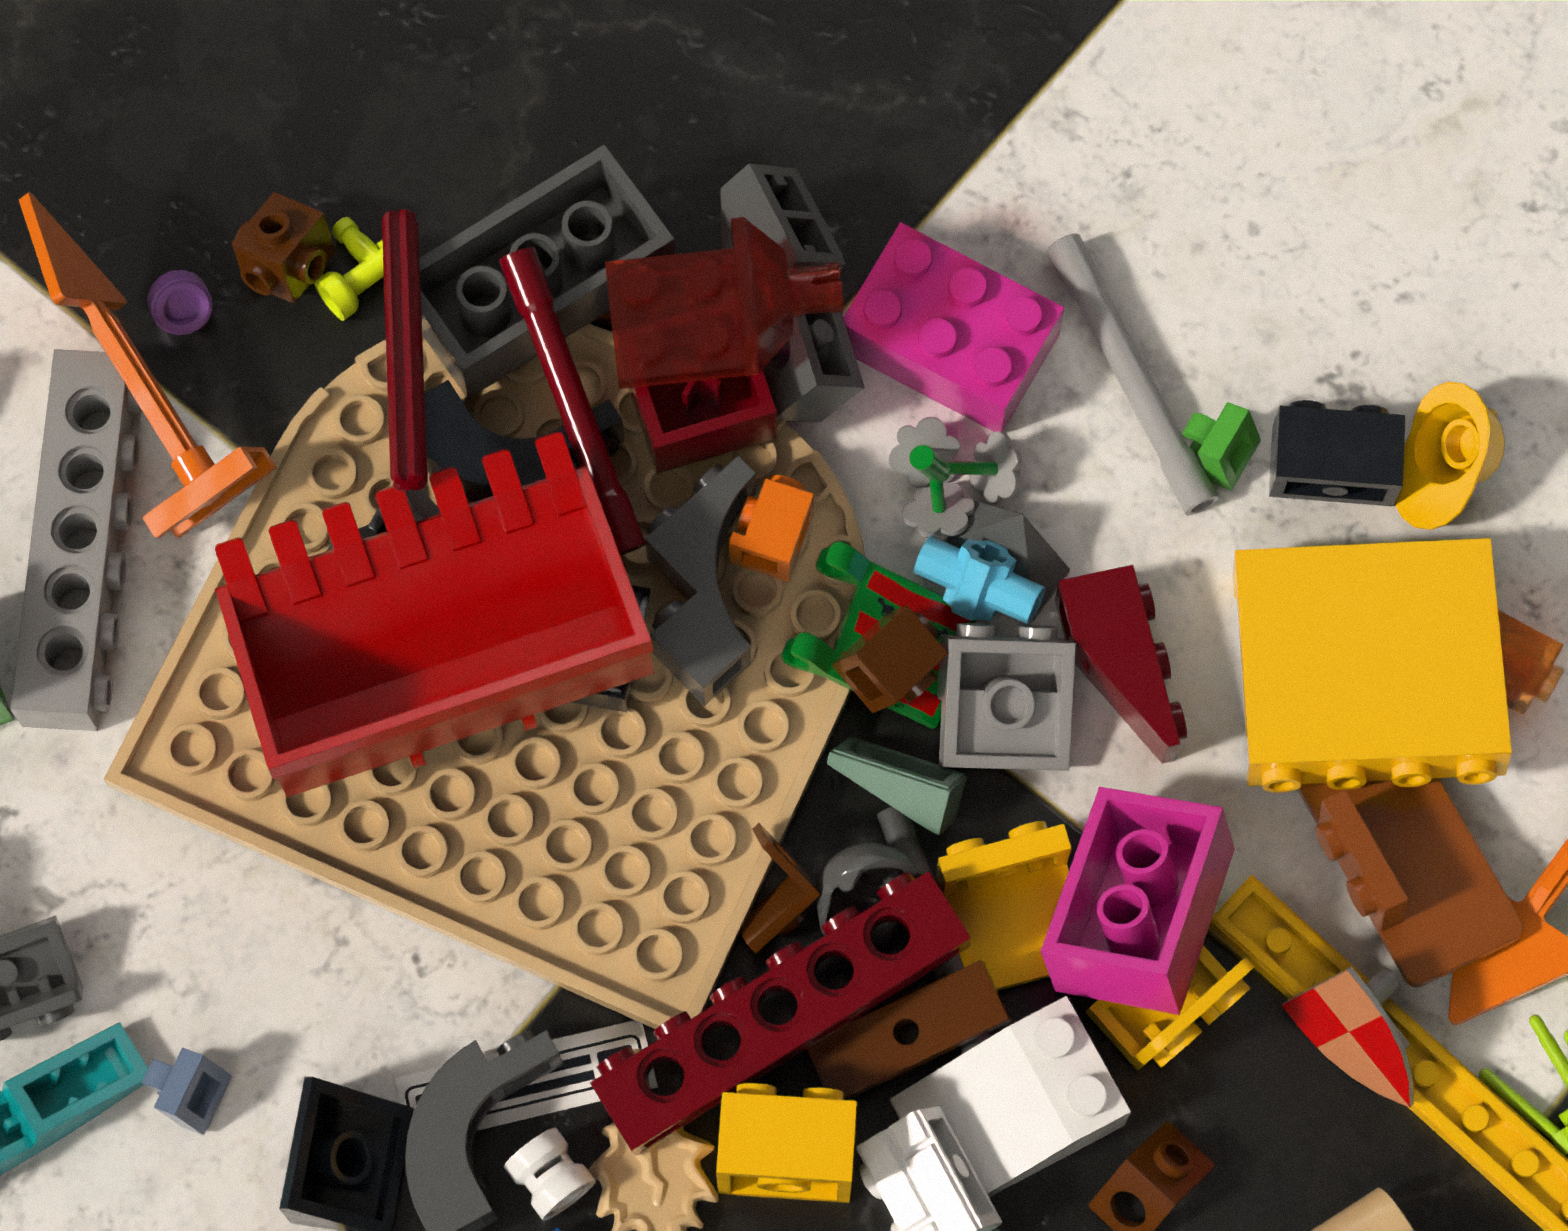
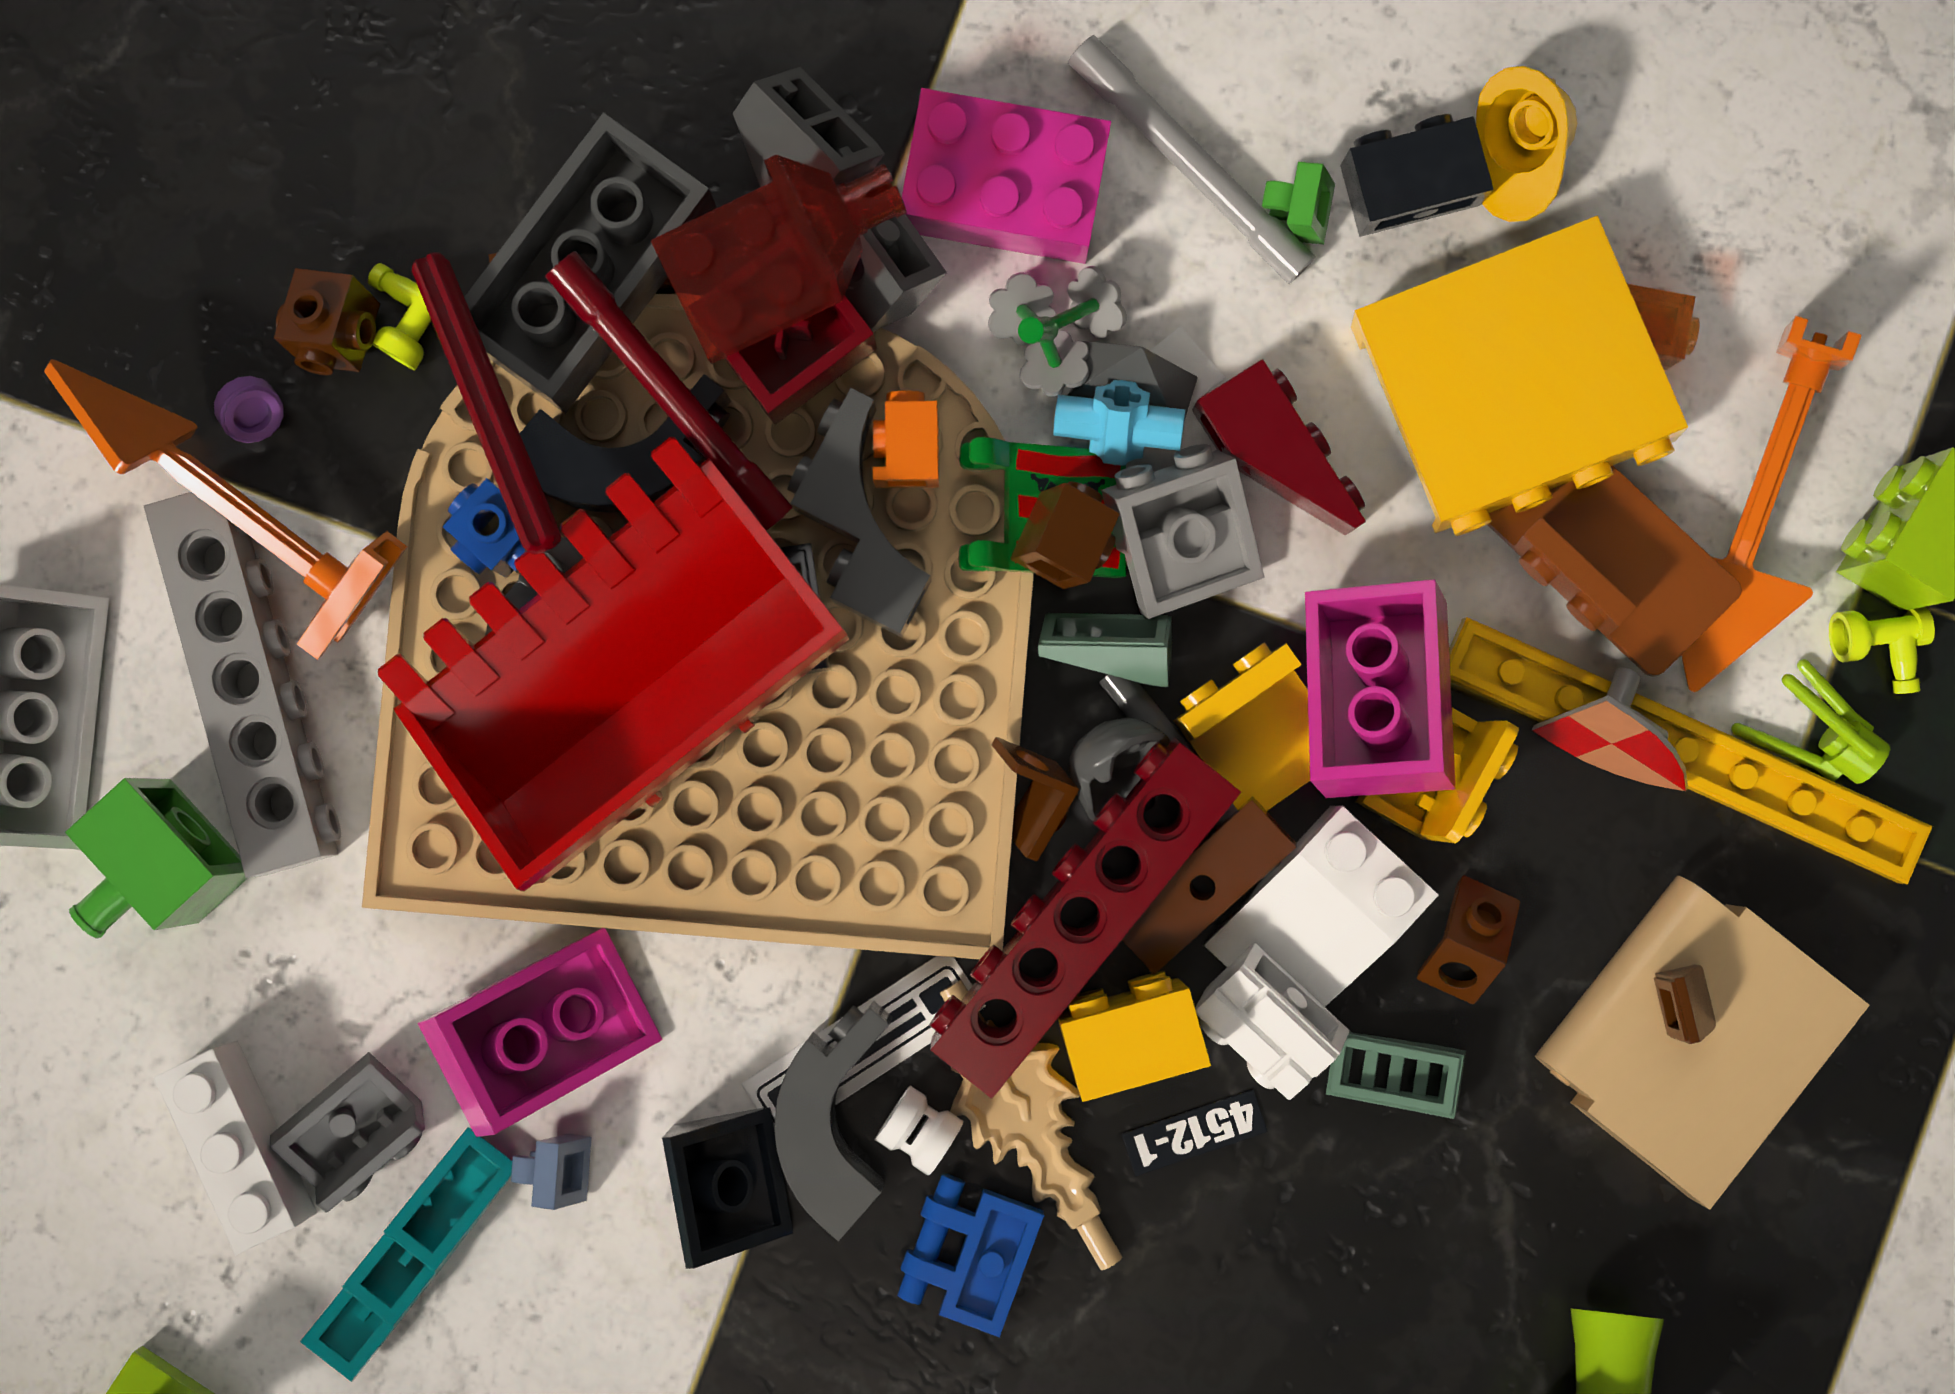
camera: 20 degrees left, 15 degrees up
none -> dark pink slope [417,928,663,1137]
none -> blue brick [443,478,525,578]

